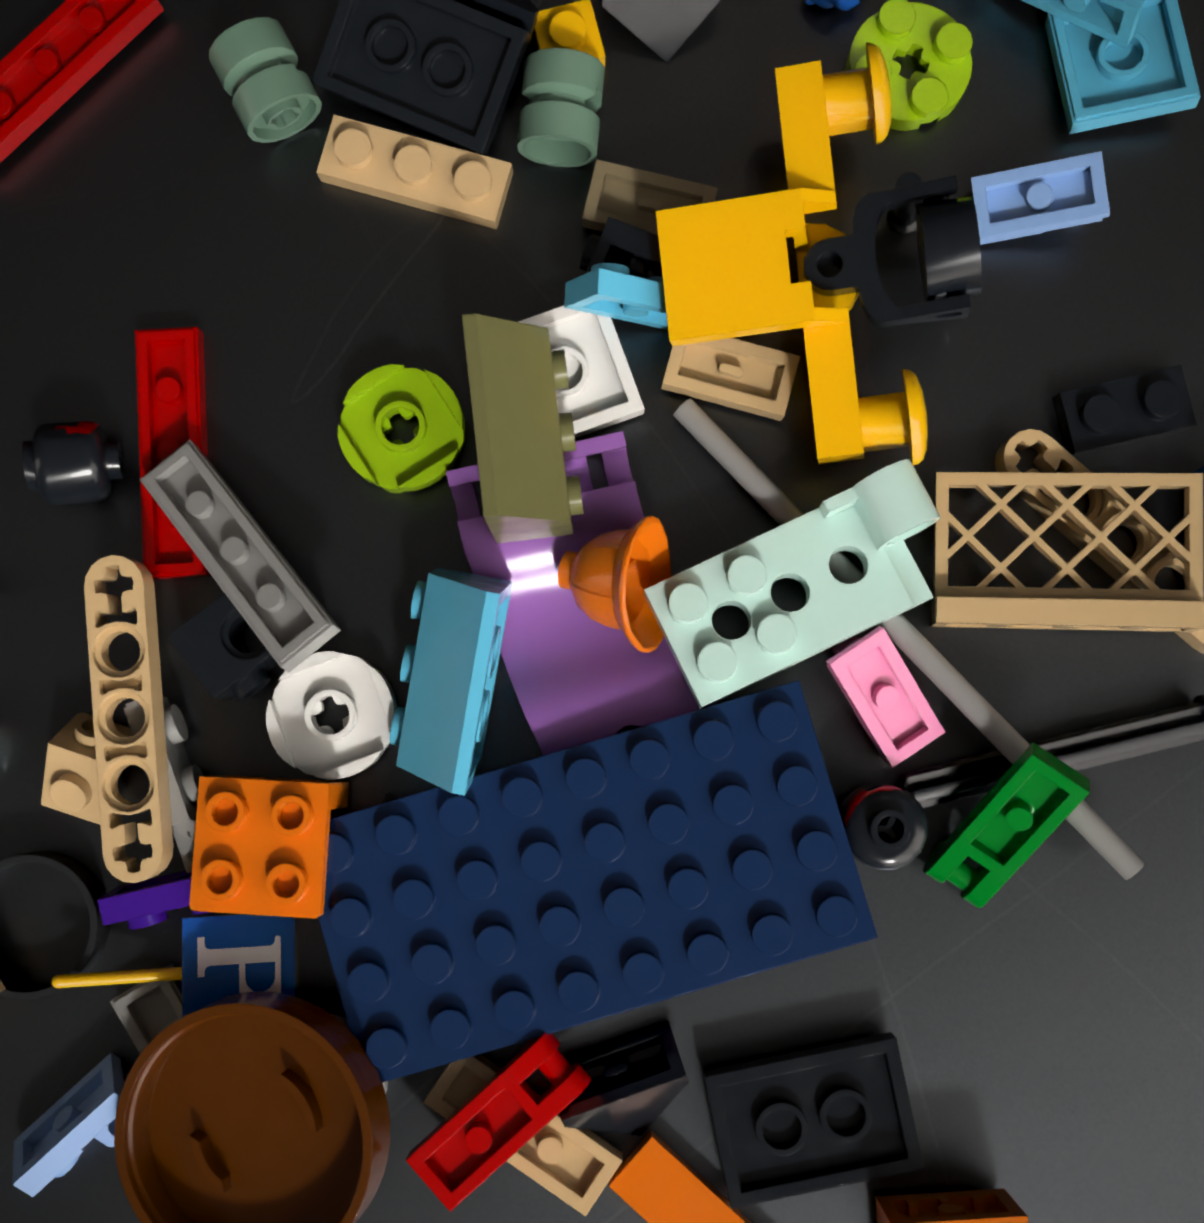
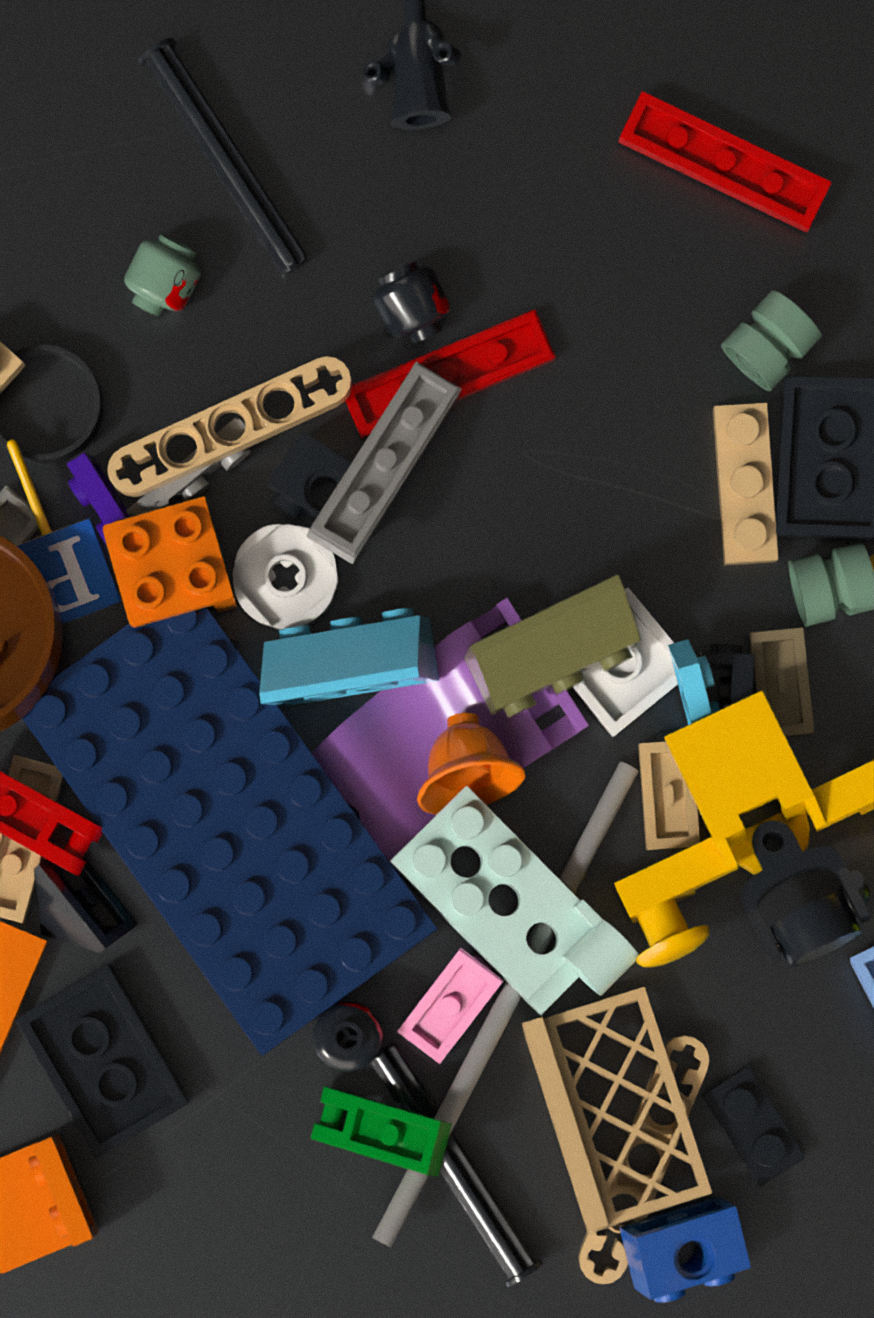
camera: 75 degrees right, 0 degrees up
tan bracket [41,712,133,825] -> none
lime plate [338,364,466,493] -> none

